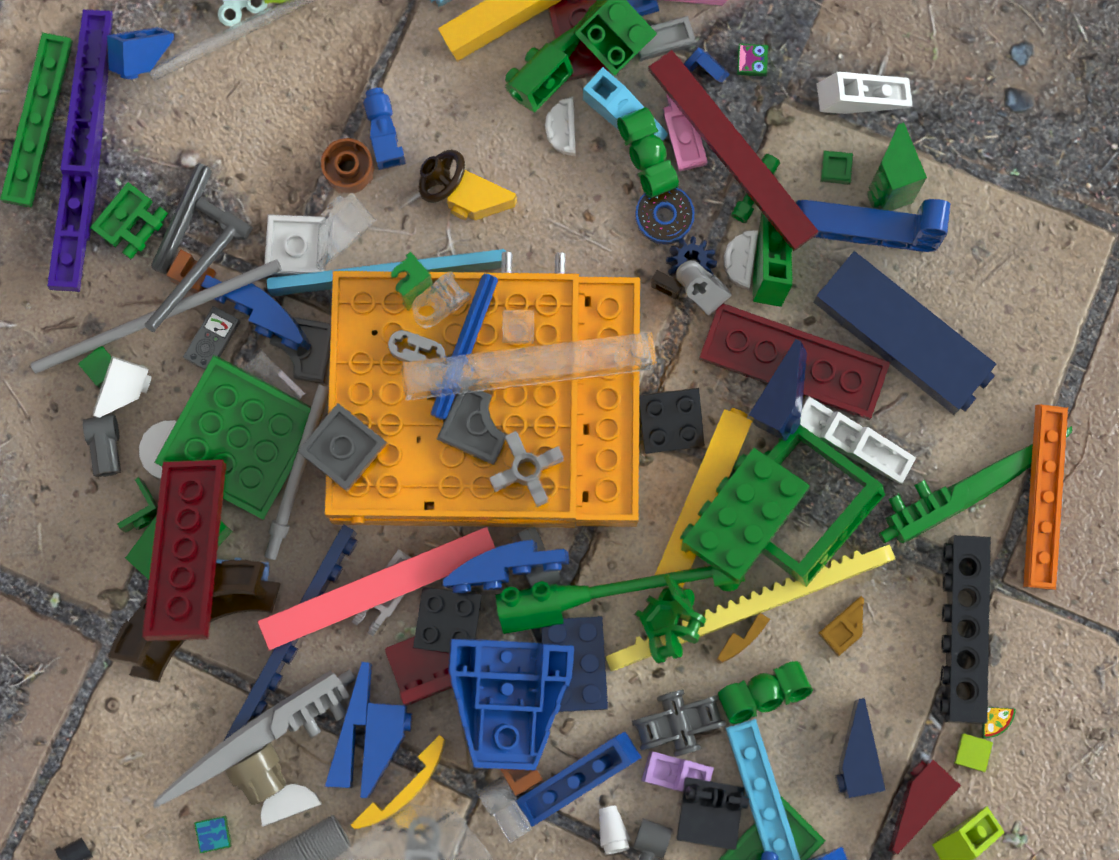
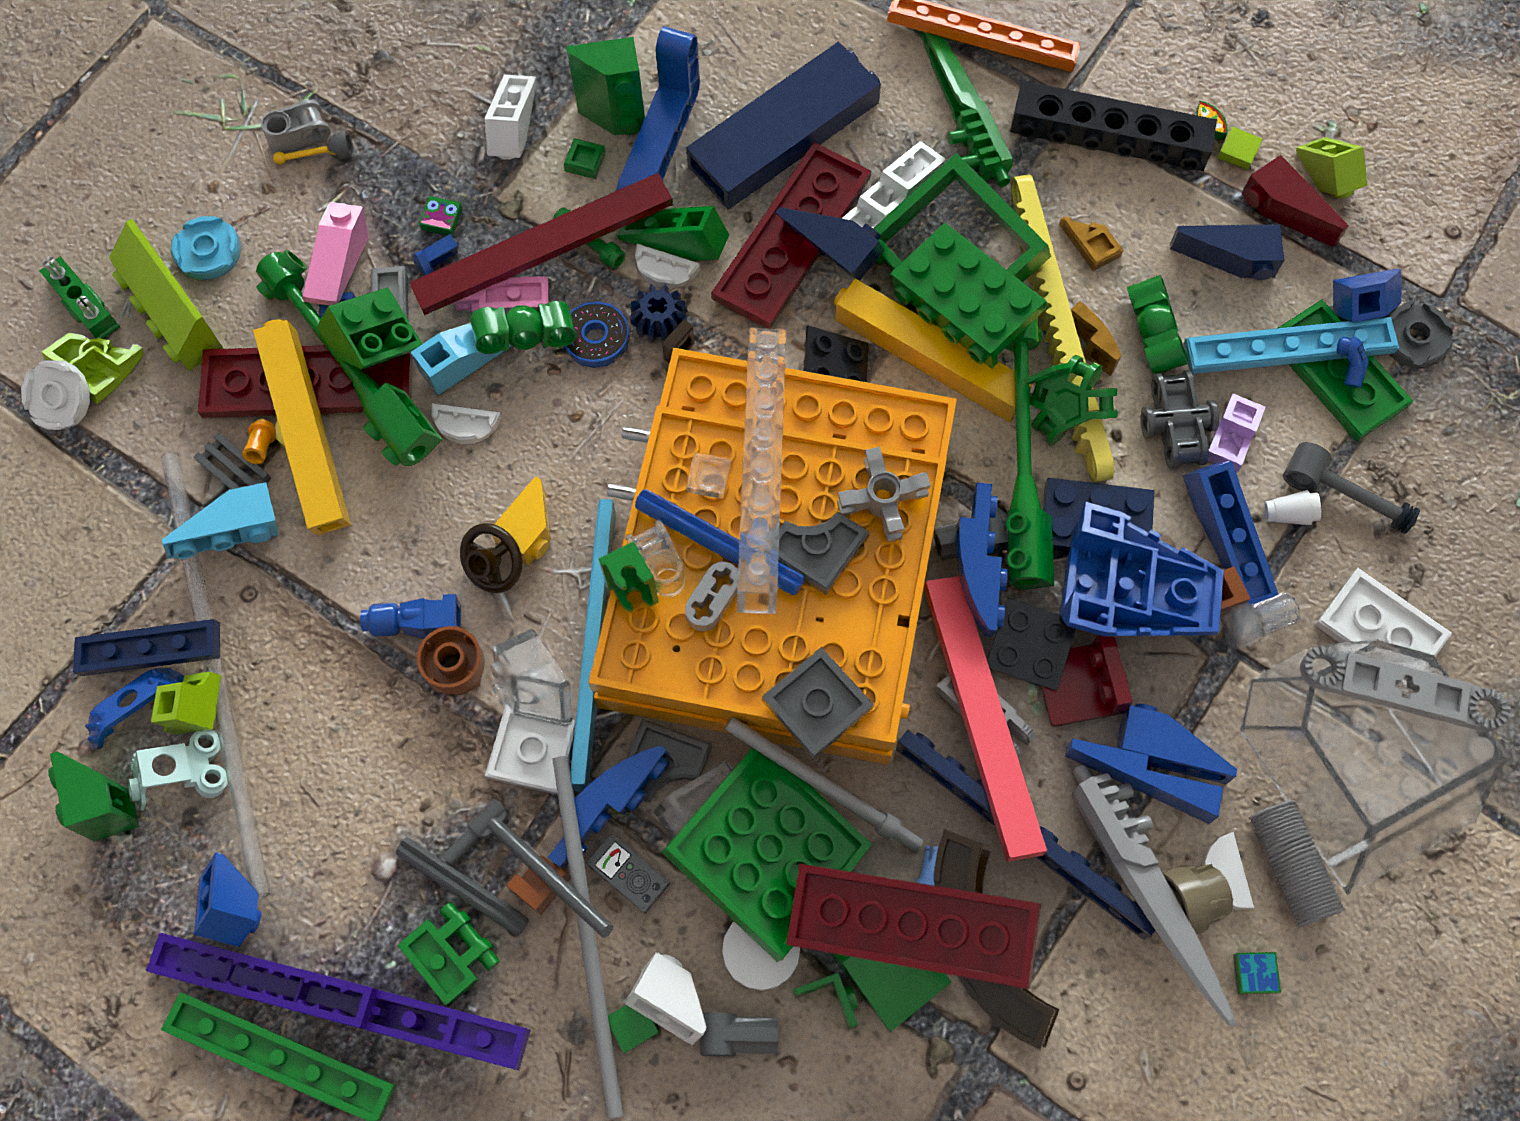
camera: 80 degrees left, 10 degrees down
yellow slope [351,735,446,829] -> none
light grey piece [676,261,732,316] -> none
black hinge [676,777,749,850] -> none

